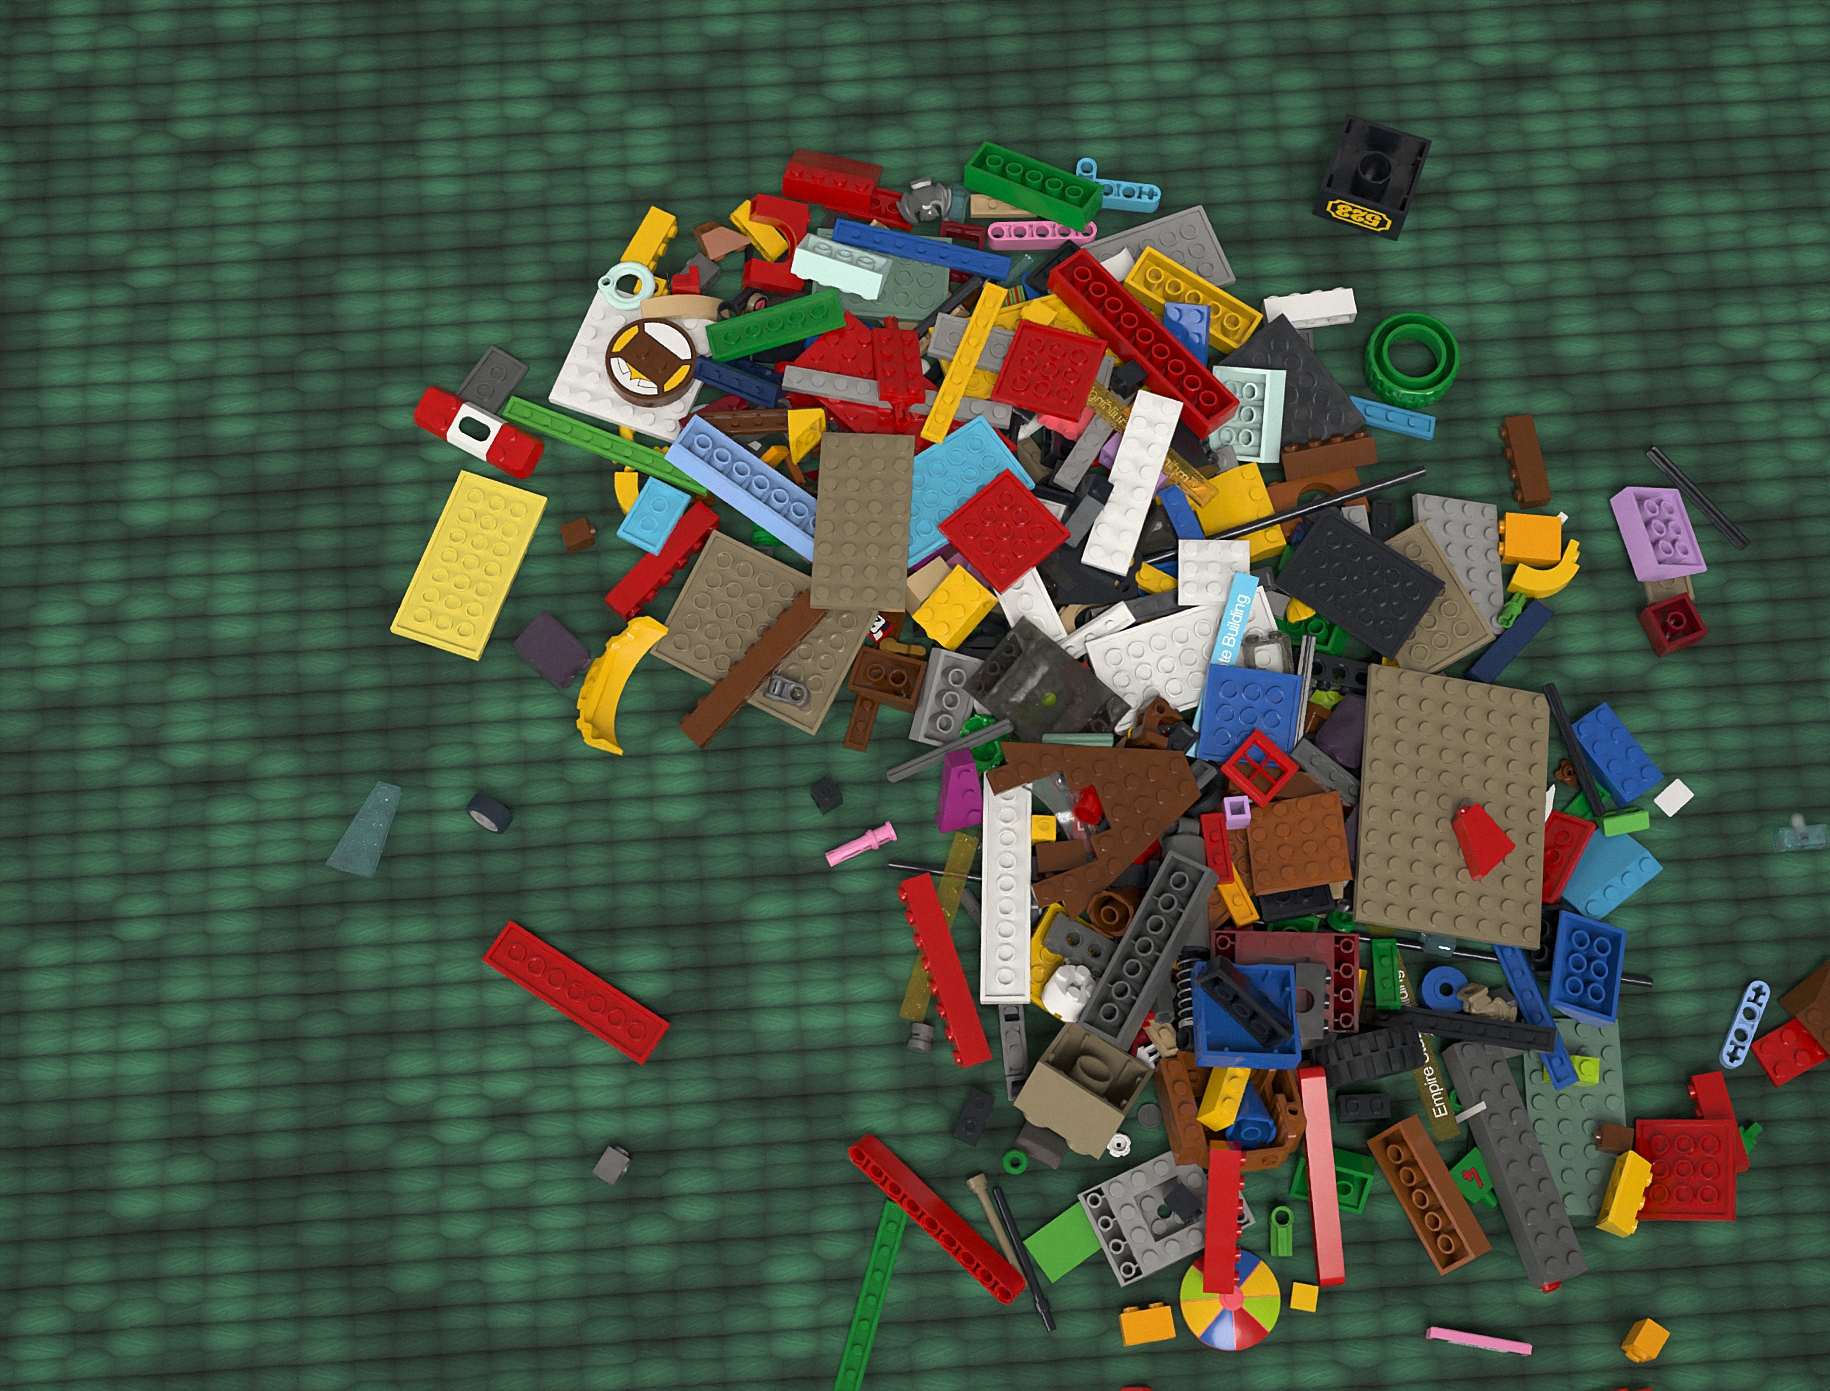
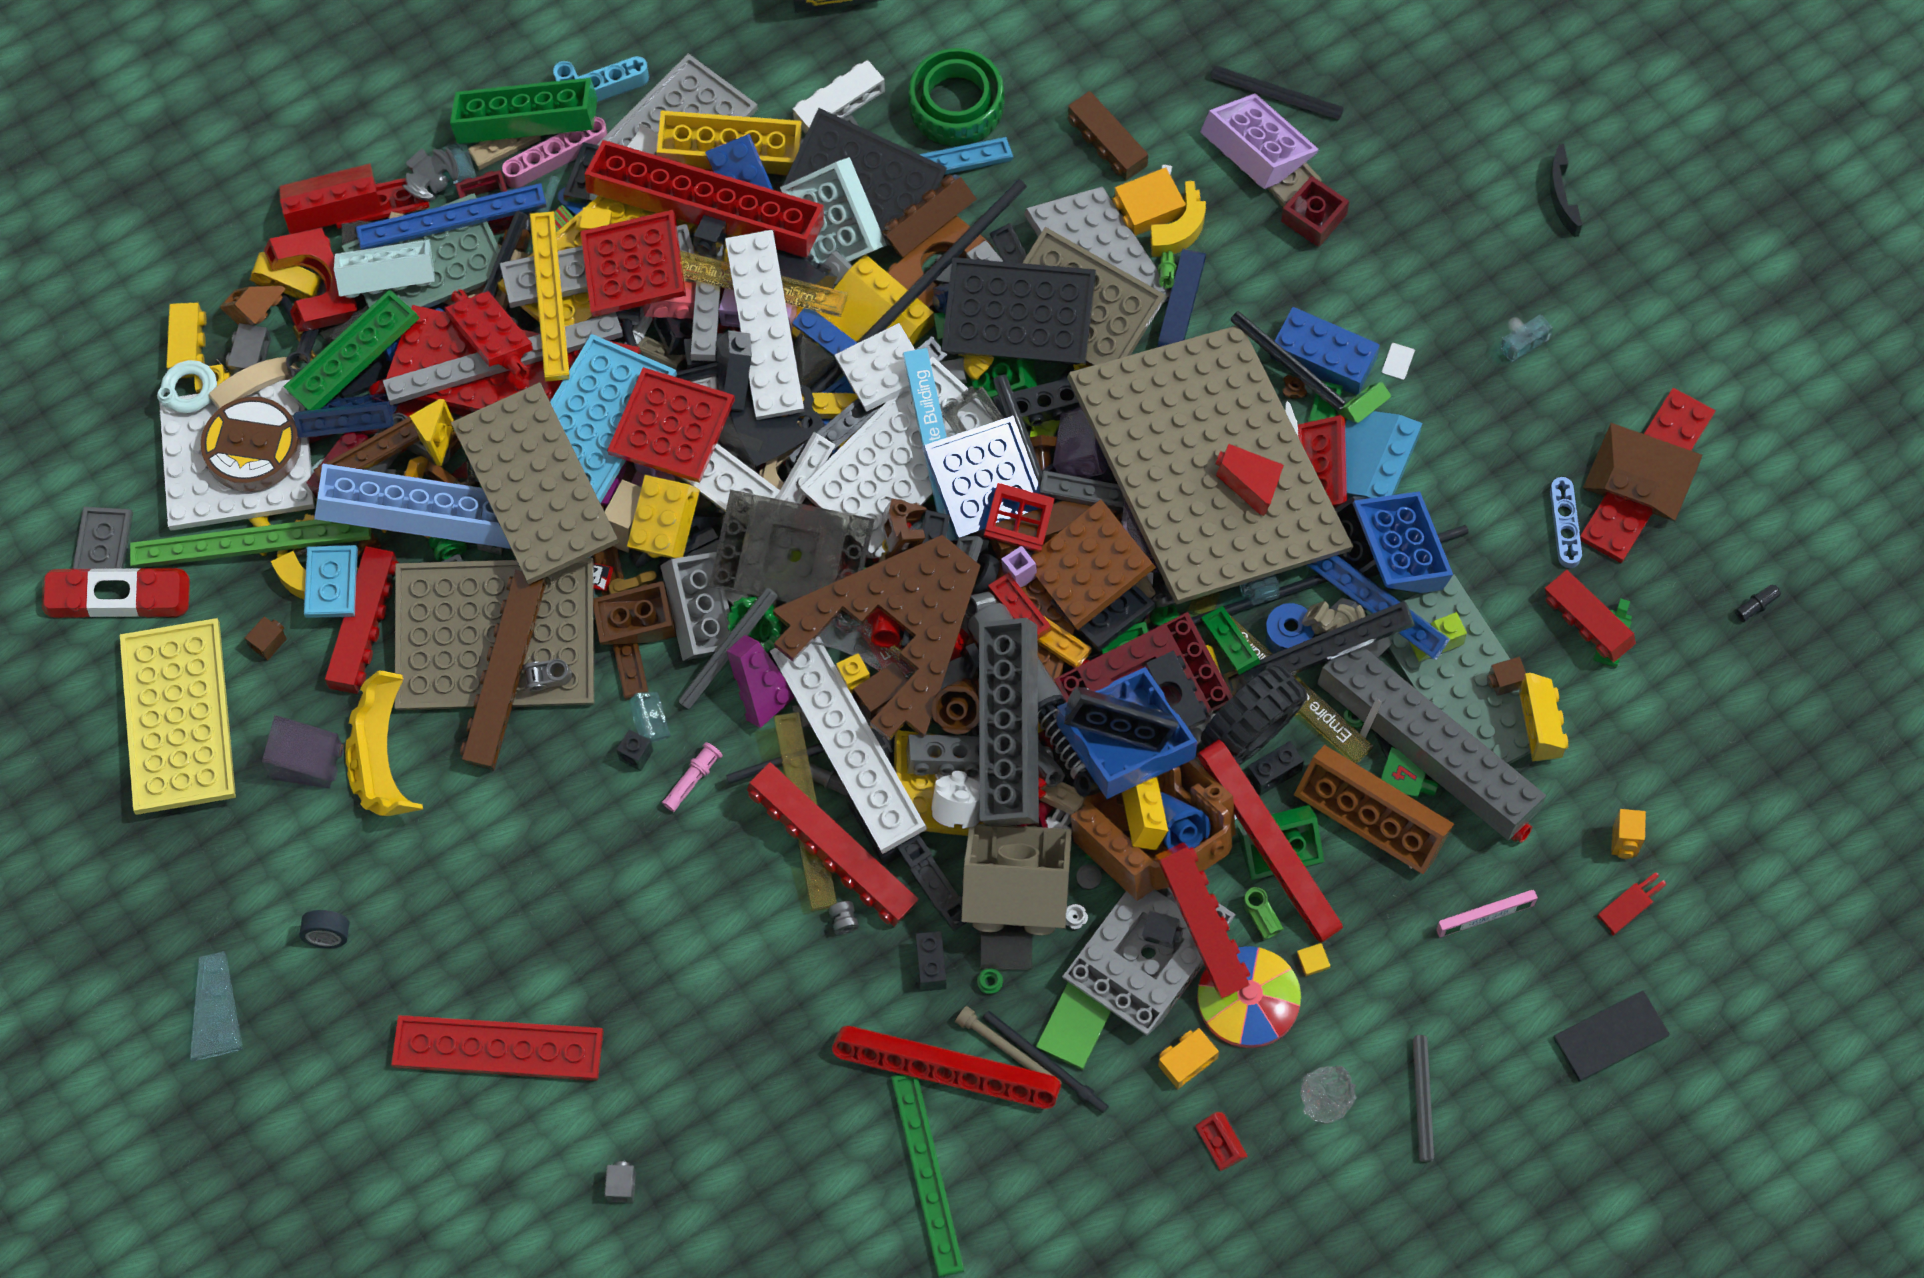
camera: 25 degrees left, 5 degrees down
red panel [672,265,700,295] -> none
tile [747,293,768,313] -> none
sand green axle [1042,733,1114,747] -> none
red plate [1635,1119,1737,1222] -> none
none -> clear light blue slope [629,692,671,743]

